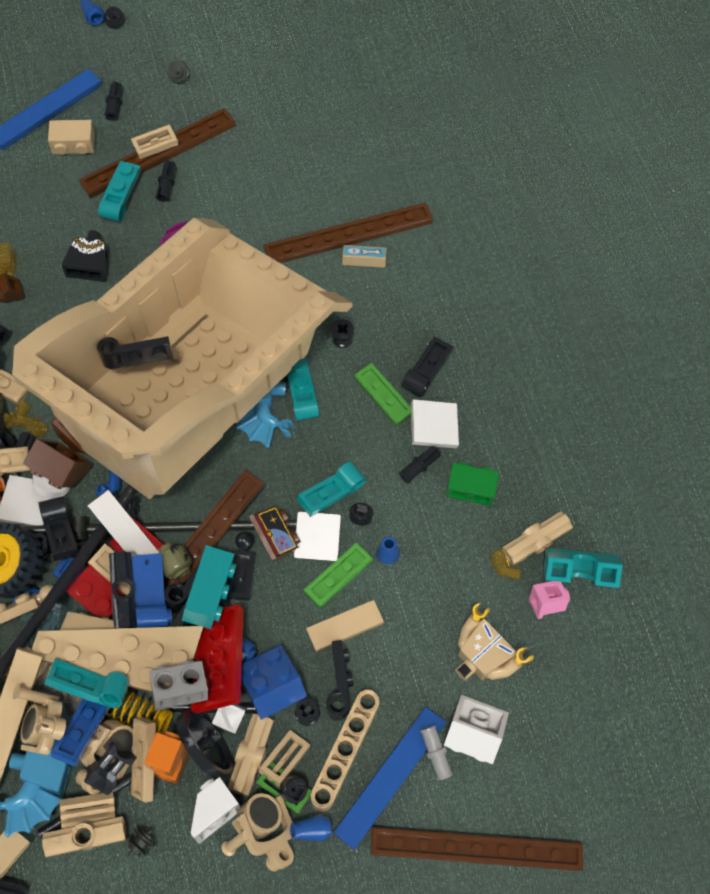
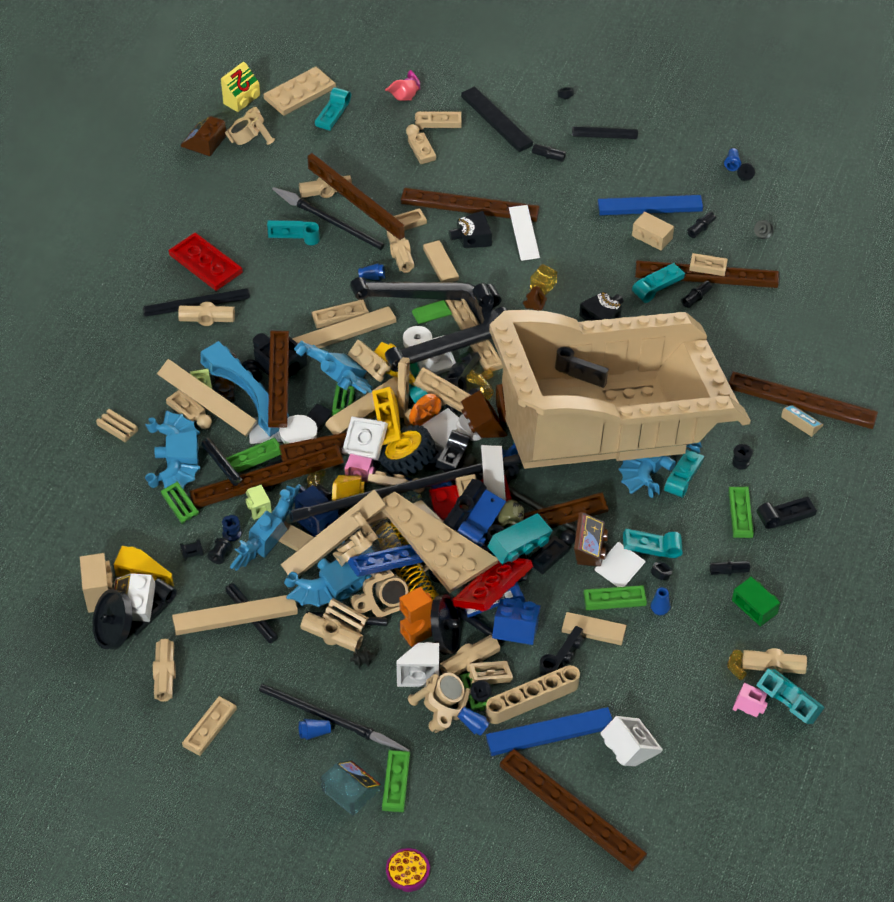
camera: 40 degrees right, 15 degrees down
teal plate [44,658,129,708] -> none
black piece [84,738,137,795] -> none
tan tile [131,717,156,802] -> none
light grey brick [149,661,208,711] -> none
white tile [212,704,246,733] -> none
black bush [295,698,320,726] -> none
white tile [411,399,459,448] -> none
light grey pin [420,725,453,780] -> none
tan torso [455,602,534,681] -> none

